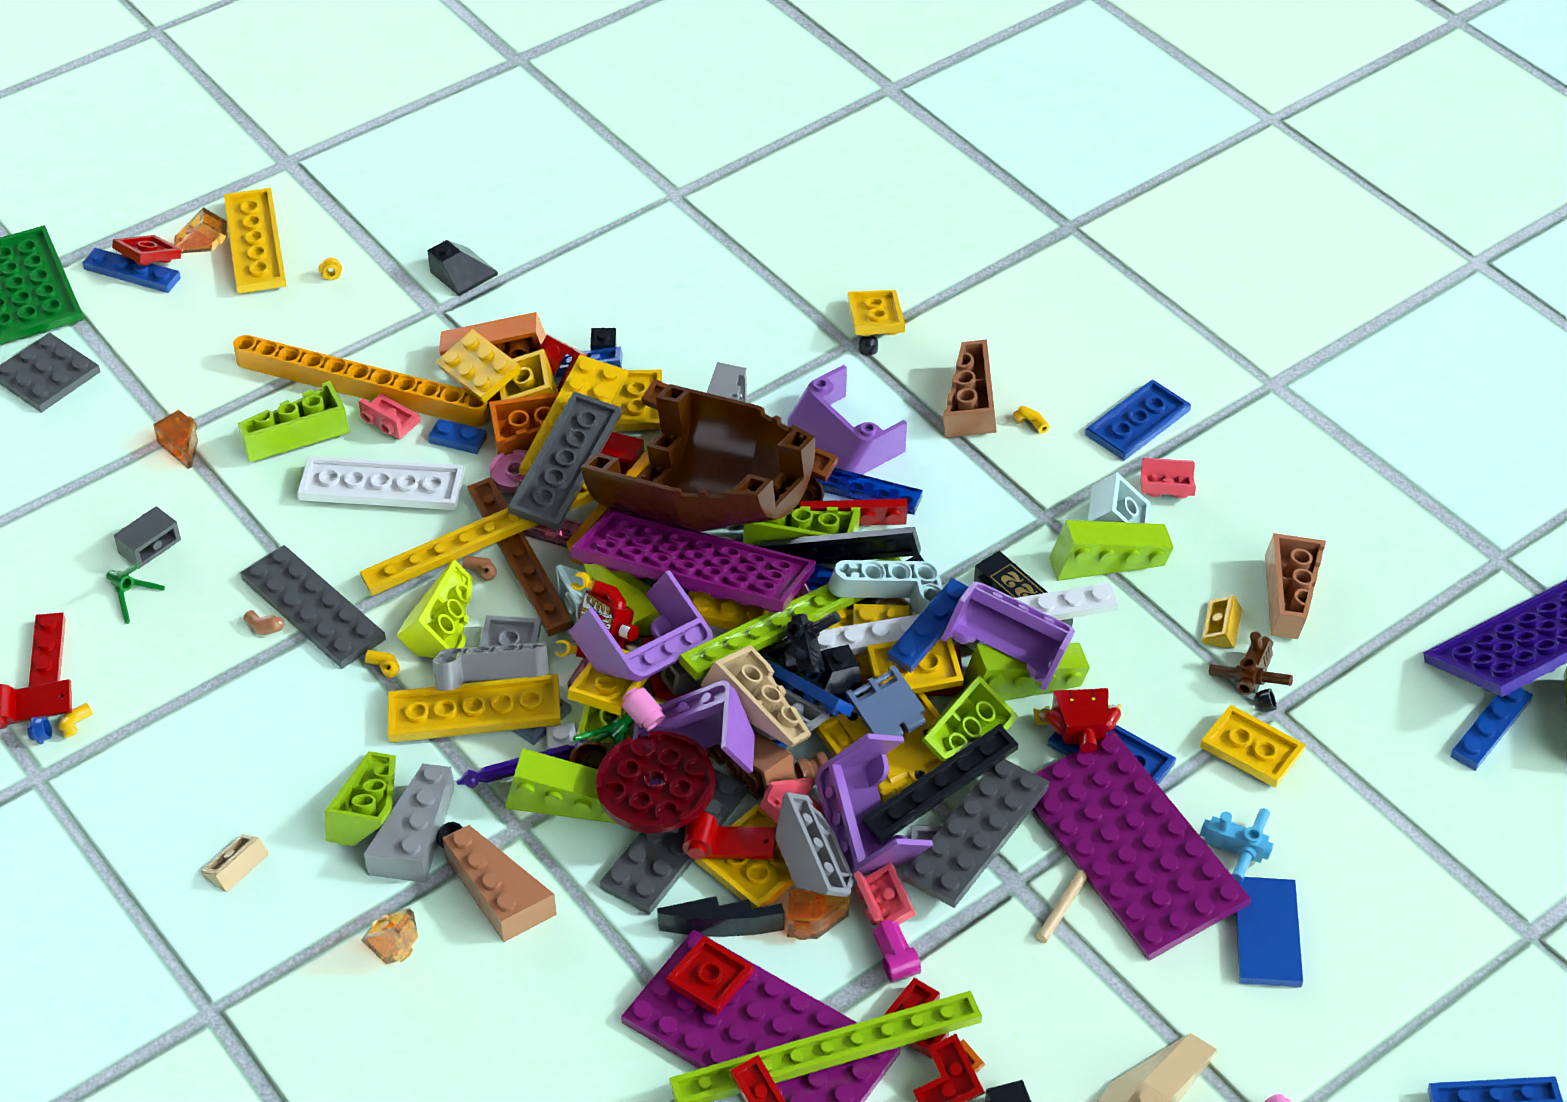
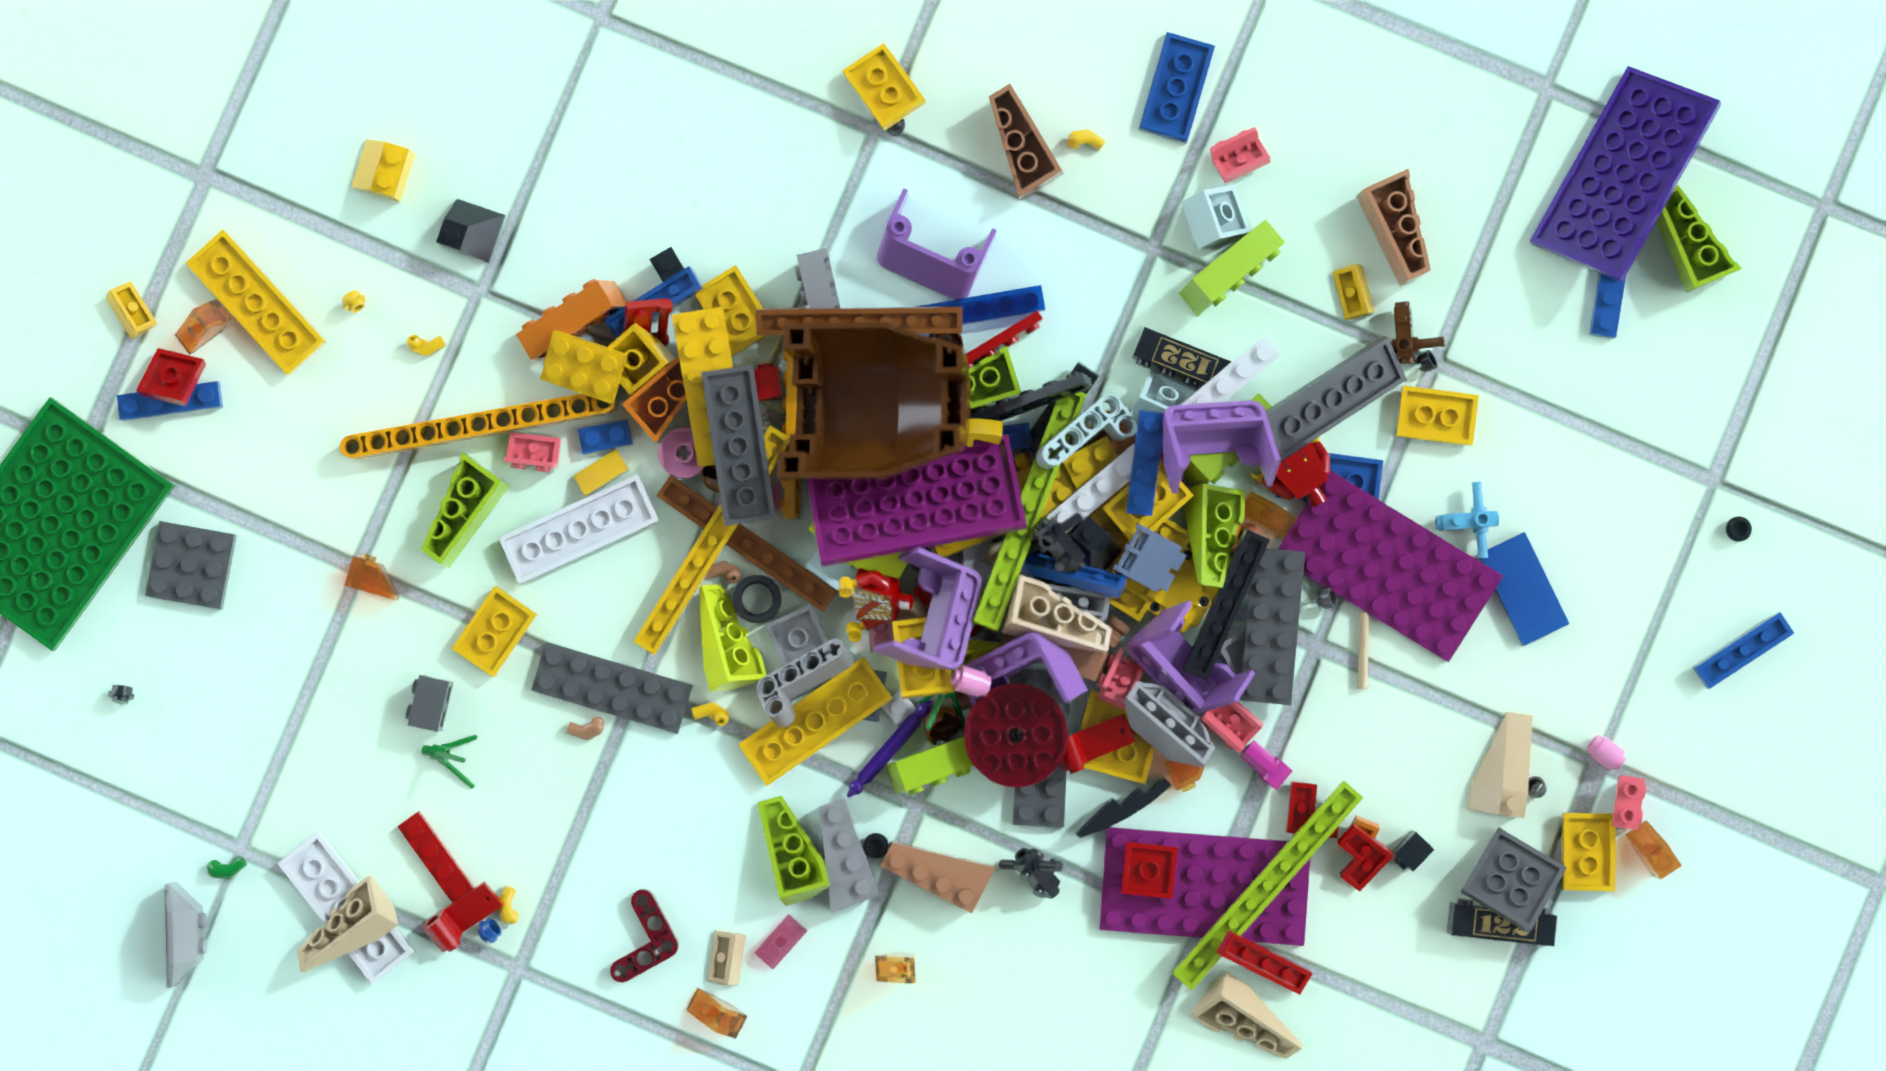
camera: 25 degrees left, 40 degrees up
none -> yellow slope [106,281,157,340]
none -> yellow slope [351,139,415,202]
none -> yellow arm [406,335,447,356]
none -> yellow plate [451,585,538,678]
none -> yellow slope [573,449,630,497]
none -> dark red beam [610,888,679,983]
none -> clear orange slope [686,987,748,1039]
none -> black tyre [732,575,782,623]
none -> clear pink plate [754,914,808,970]
none -> yellow slope [966,419,1003,447]
none -> black piece [999,848,1063,899]
none -> clear orange slope [1244,491,1297,540]
none -> dark grey plate [1265,335,1407,460]
none -> dark grey hinge [1316,587,1337,609]
none -> black plate [1725,516,1752,542]

